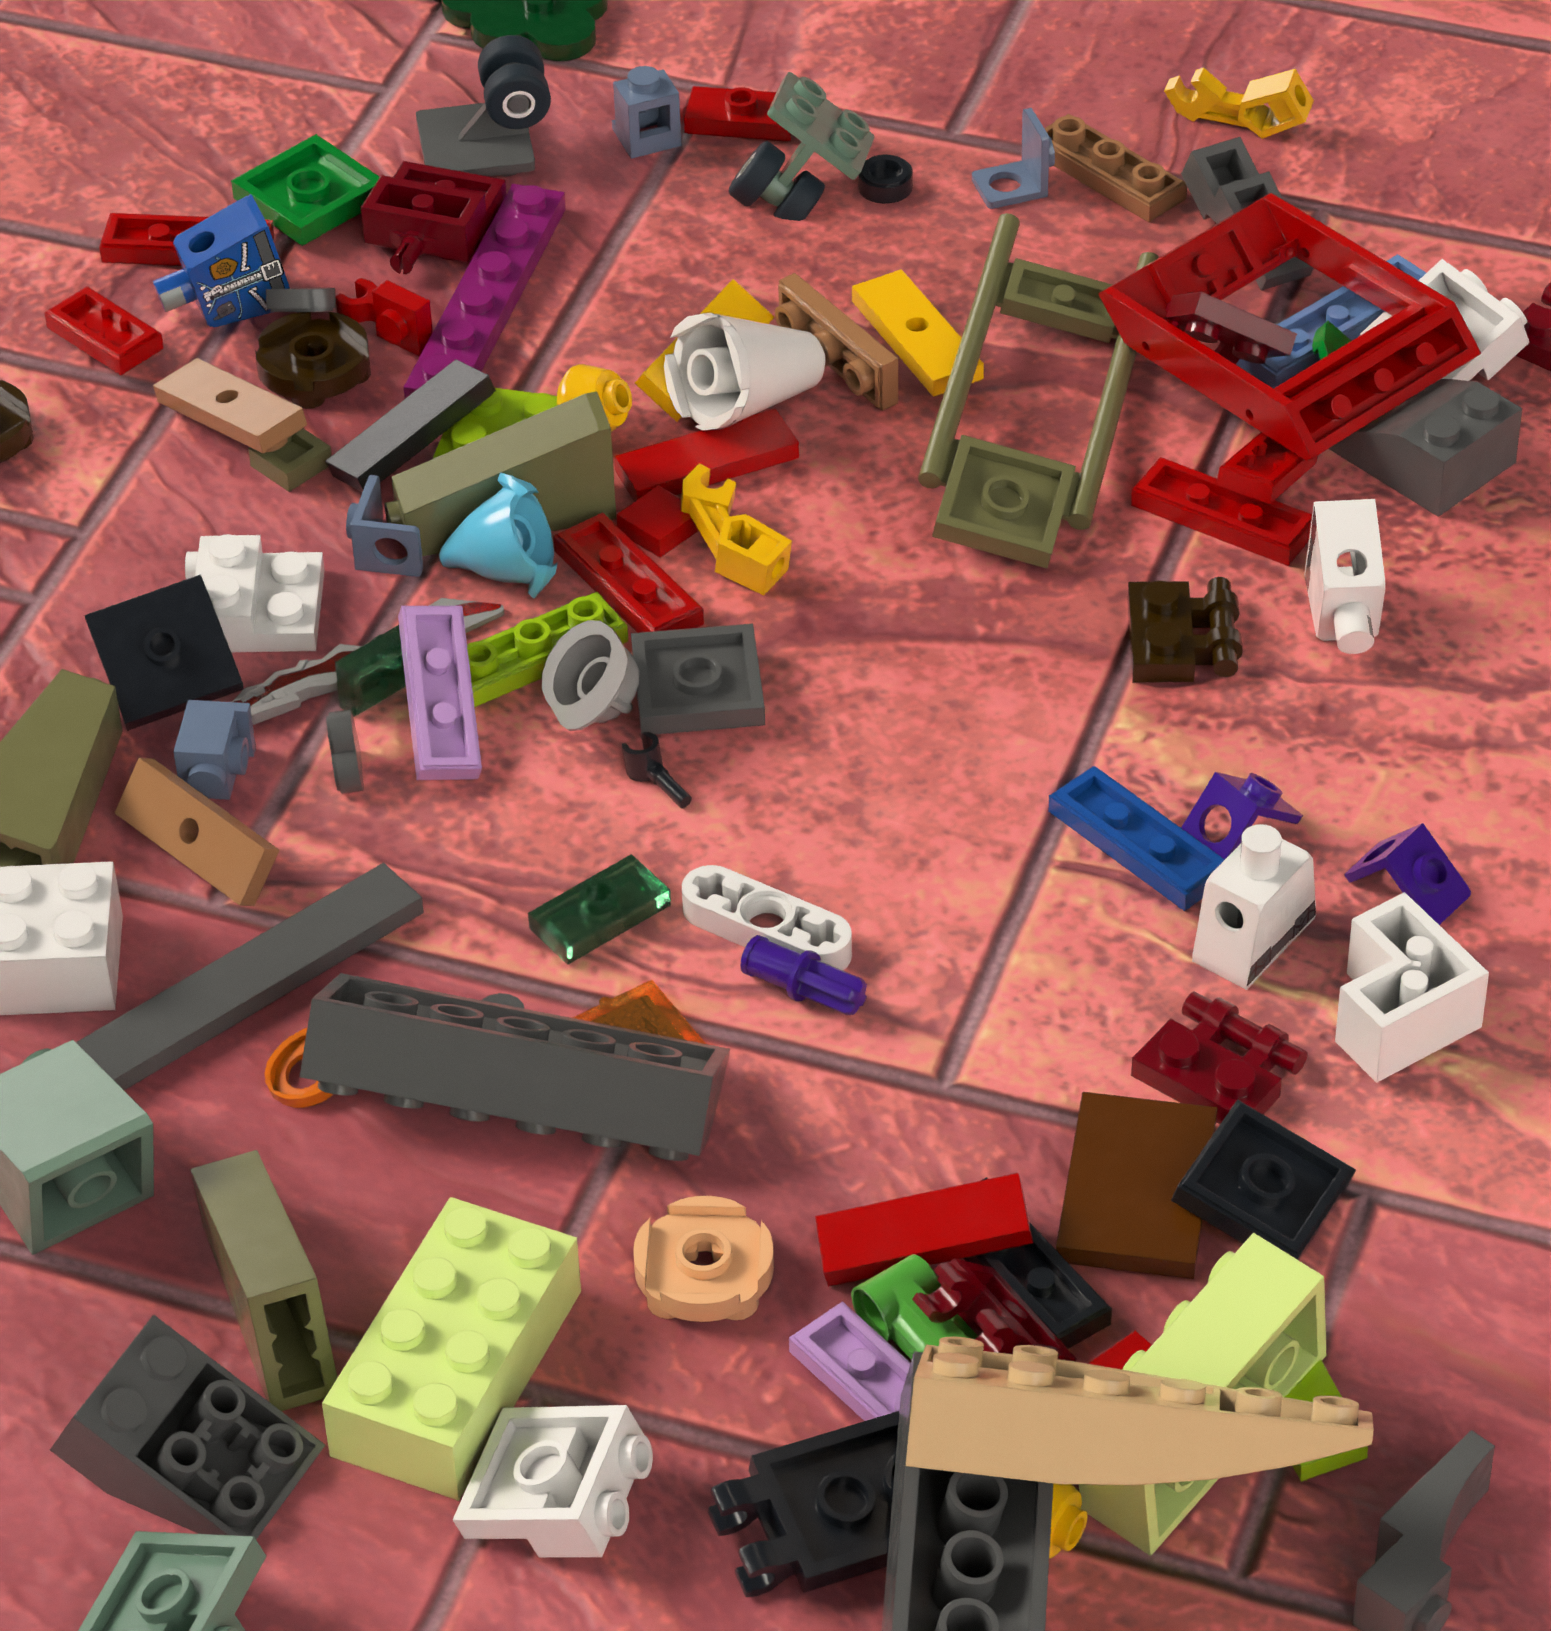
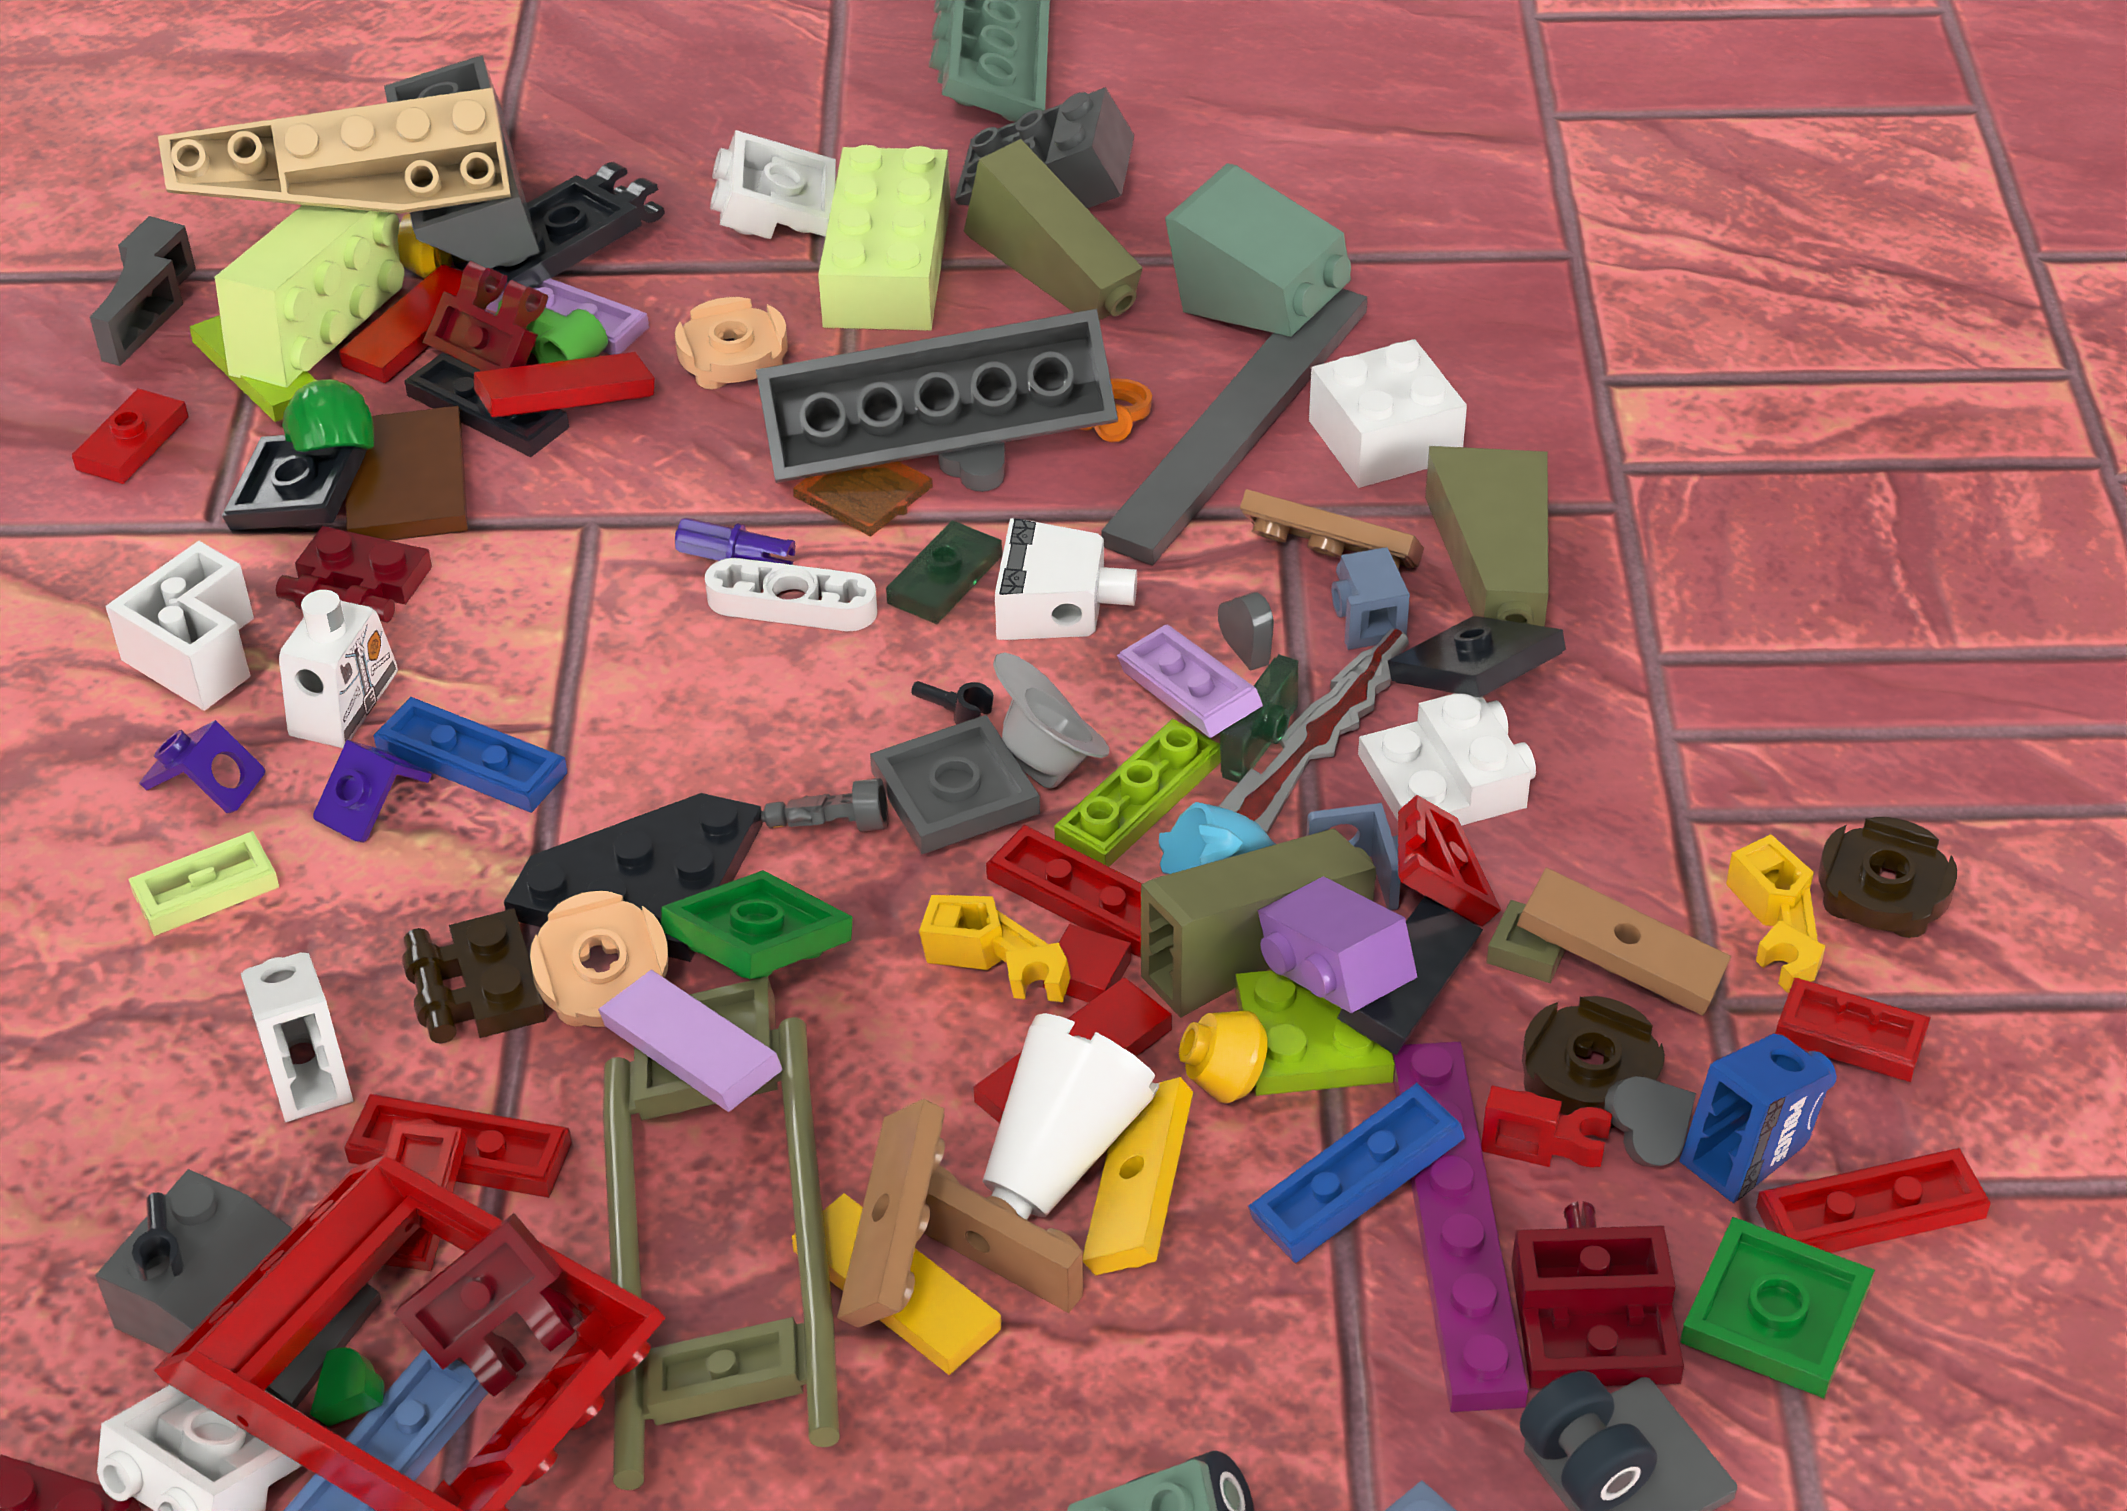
camera: 160 degrees right, 0 degrees up
none -> red plate [71,388,189,484]
none -> yellowish green tile [128,831,279,936]
none -> black hand [132,1192,184,1281]
none -> green hair [283,379,374,452]
none -> black plate [504,793,763,962]
none -> light nougat plate [530,891,668,1027]
none -> lavender tile [598,970,782,1112]
none -> green plate [661,870,853,979]
none -> dark grey piece [761,778,888,832]
none -> medium nougat tile [837,1099,945,1328]
none -> white torso [995,518,1137,640]
none -> blue tile [1248,1083,1465,1264]
none -> medium lavender brick [1258,876,1417,1013]
none -> red wing [1398,795,1501,926]
none -> yellow piece [1726,834,1825,993]

